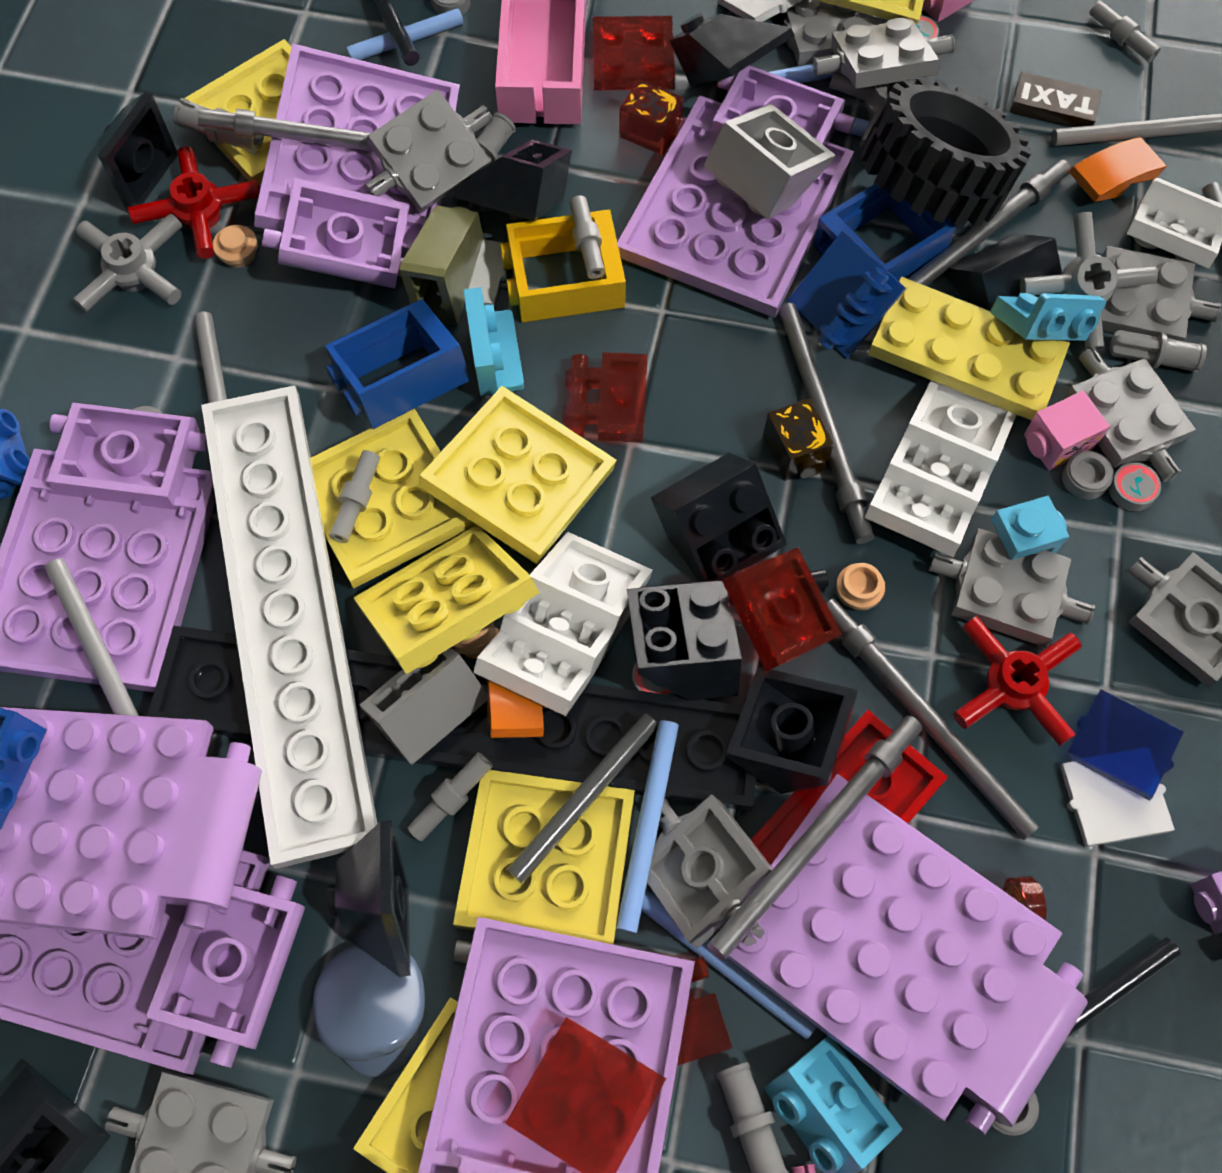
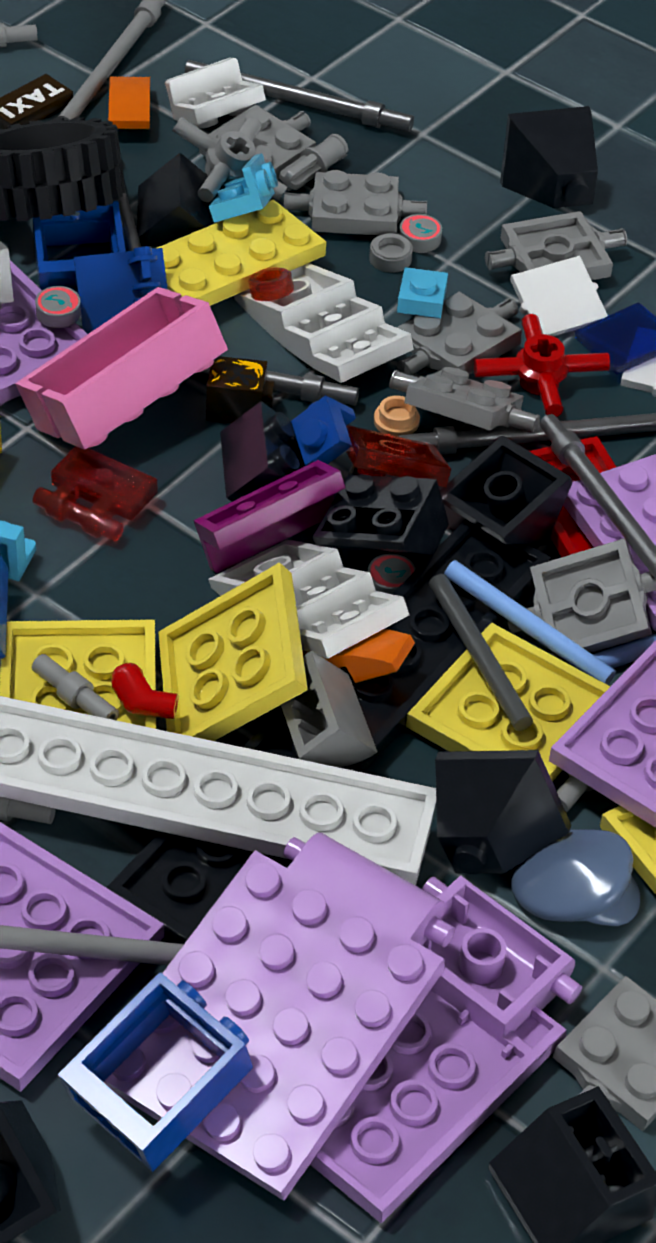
camera: 65 degrees left, 20 degrees down
light grey bar [407,752,493,841] -> none
light yellow plate [418,386,617,564] -> none
bright pink brick [1024,390,1110,471] -> none
none -> bright pink piece [15,287,228,450]
none -> light grey tile [35,286,81,328]
none -> red arm [111,663,179,719]
none -> magenta panel [193,460,346,573]
none -> clear red tile [248,267,294,301]
none -> blue bracket [291,395,356,466]
none -> light grey plate [389,367,540,434]
none -> white piece [510,256,608,336]

